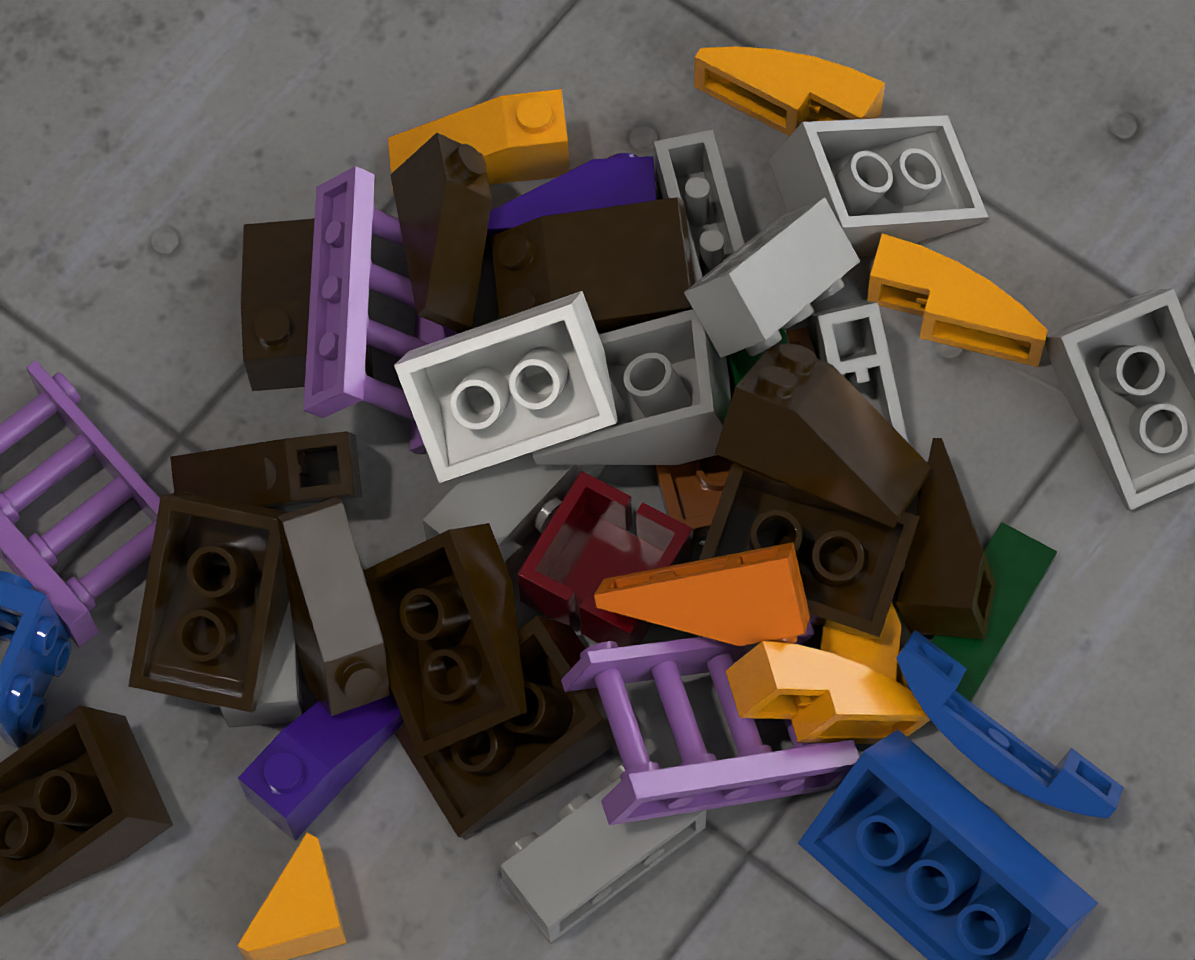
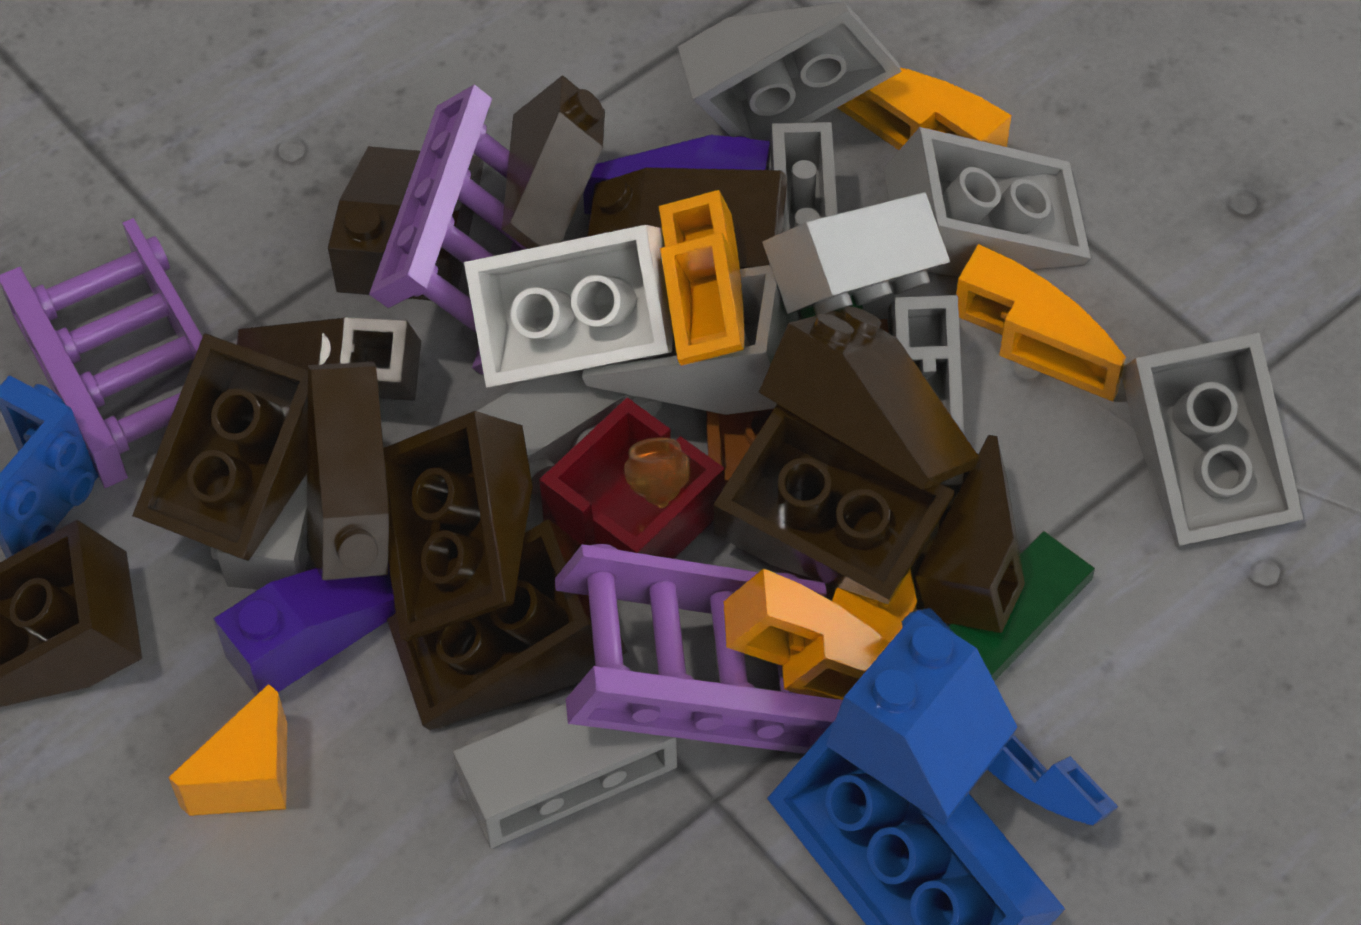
camera: 10 degrees right, 10 degrees down
light orange slope [388,89,570,195] -> none
orange slope [594,542,810,646] -> none
none -> clear orange plate [624,438,691,508]
none -> light orange slope [659,190,745,366]
none -> light grey slope [678,2,902,145]
none -> blue slope [826,610,1017,824]

